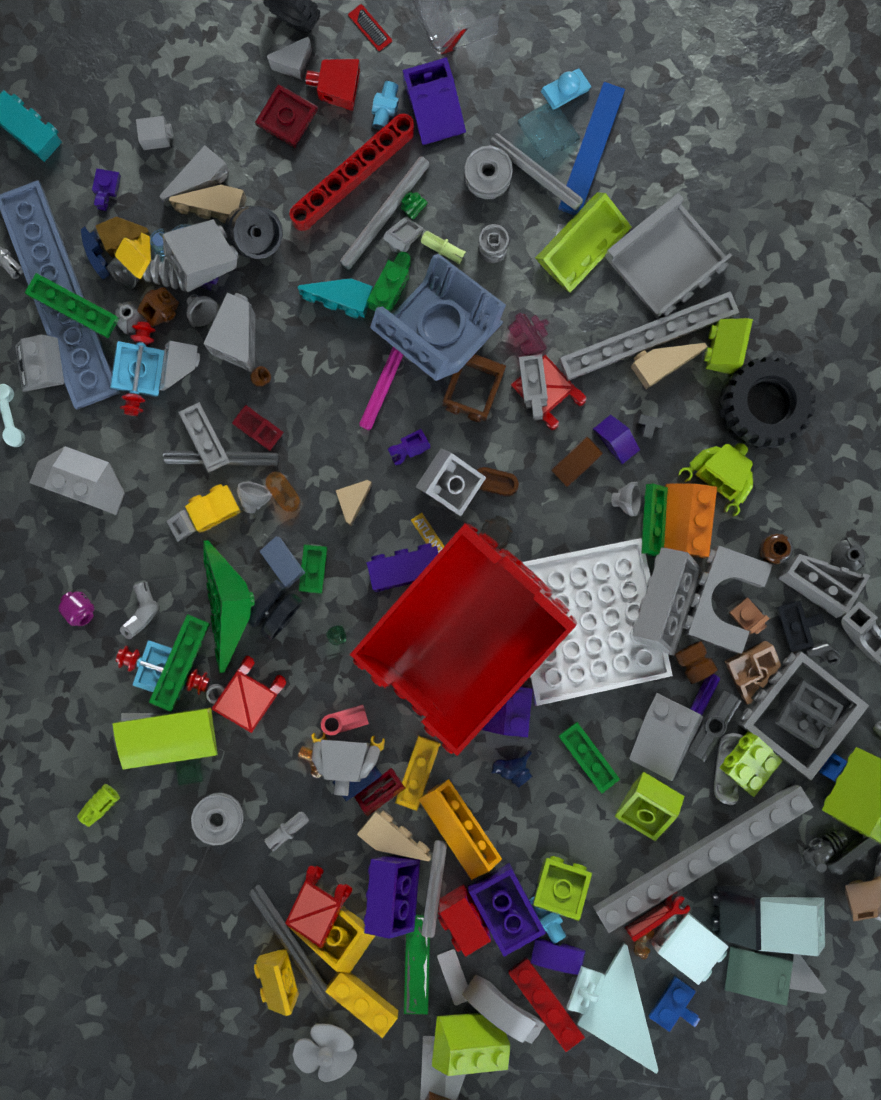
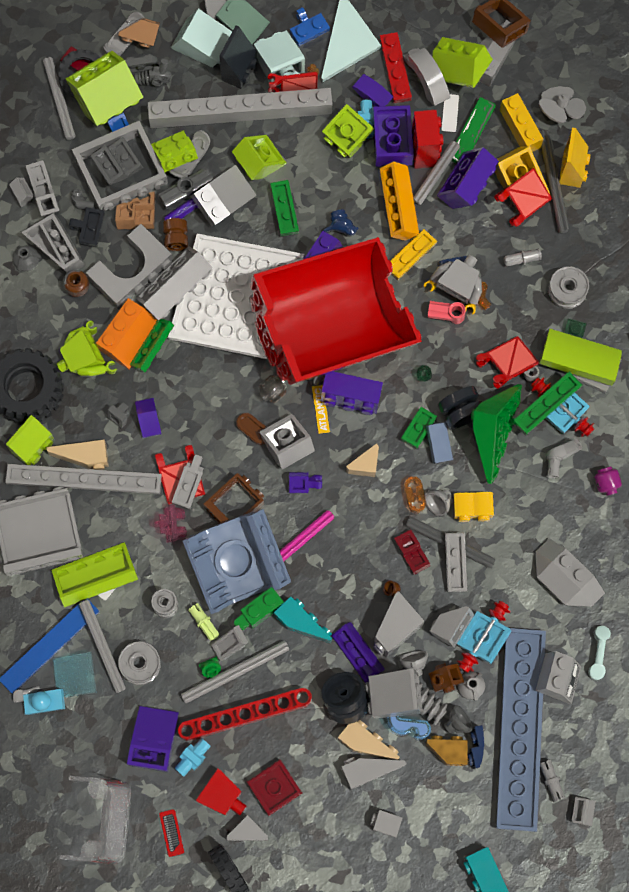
camera: 155 degrees left, 10 degrees down
green plate [25,273,120,338] -> none
dark purple plate [92,168,121,211] -> none
yellow slope [115,233,151,279] -> none
light grey plate [167,510,196,542] -> none
dark red tile [354,768,406,817] -> none
tan slope [357,810,431,862] -> none
reddish brown slope [551,436,603,487] -> none
light aqua hips [566,966,605,1017] -> none
light grey piece [612,482,641,516] -> none
nougat bracket [729,597,770,634] -> none
none -> light grey hand [13,686,40,702]
none -> dark purple slope [331,622,385,683]

